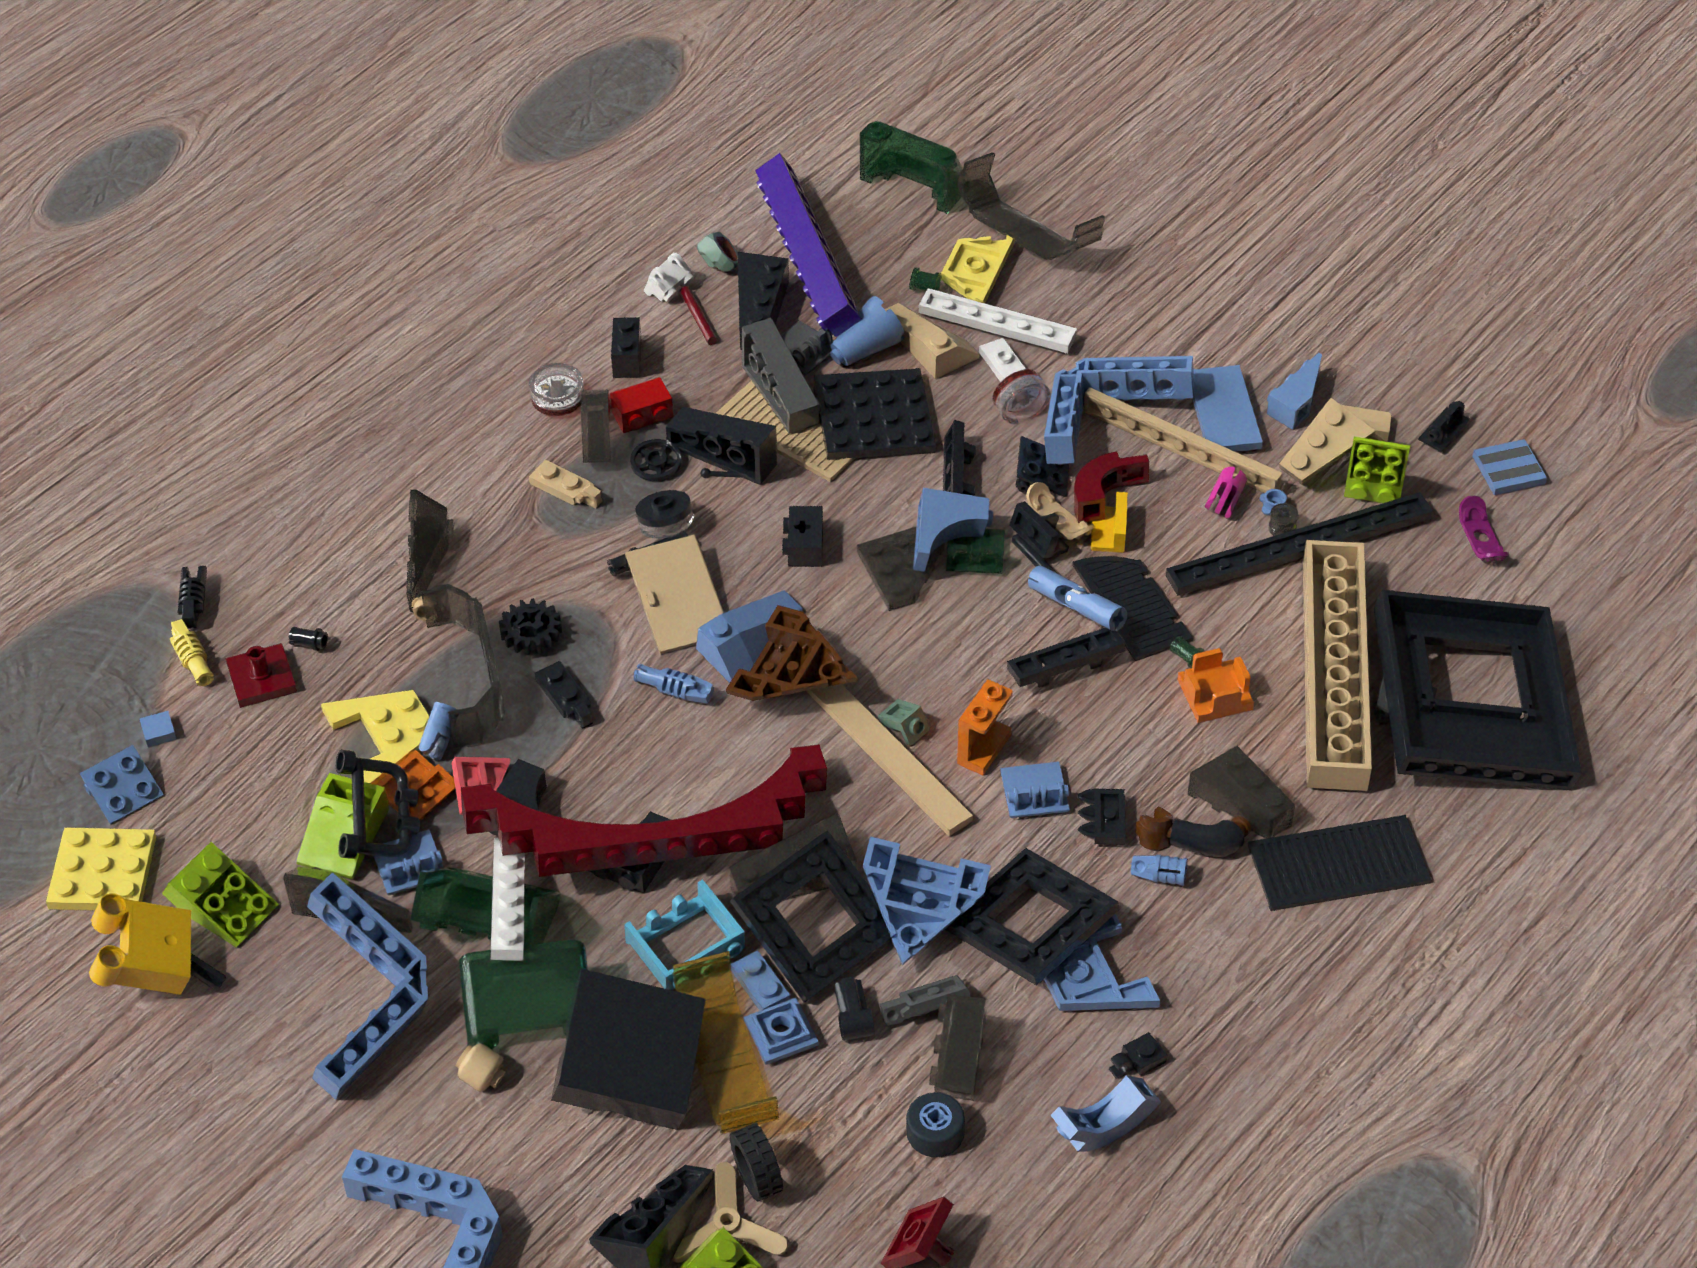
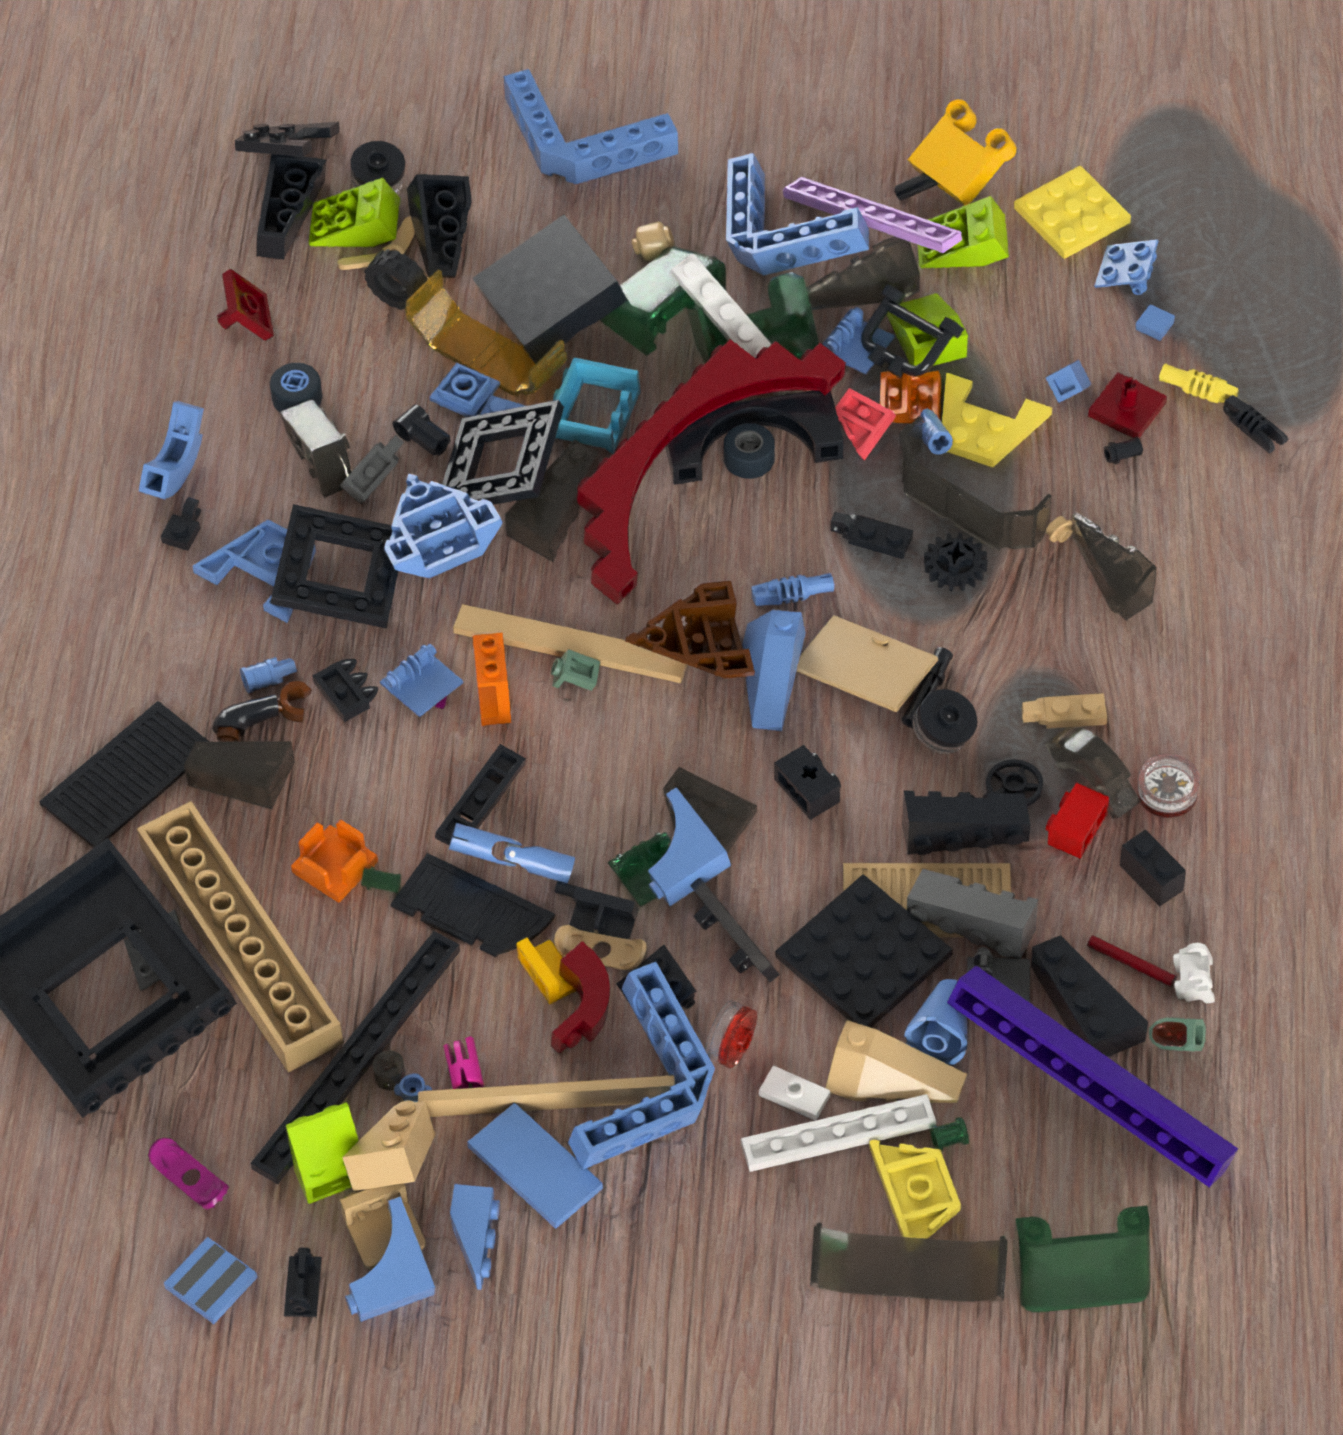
camera: 145 degrees right, 5 degrees up
none -> medium blue arch [345,1197,435,1322]
none -> black wheel [723,423,775,479]
none -> lavender tile [783,177,962,253]
none -> medium blue panel [1046,360,1091,403]

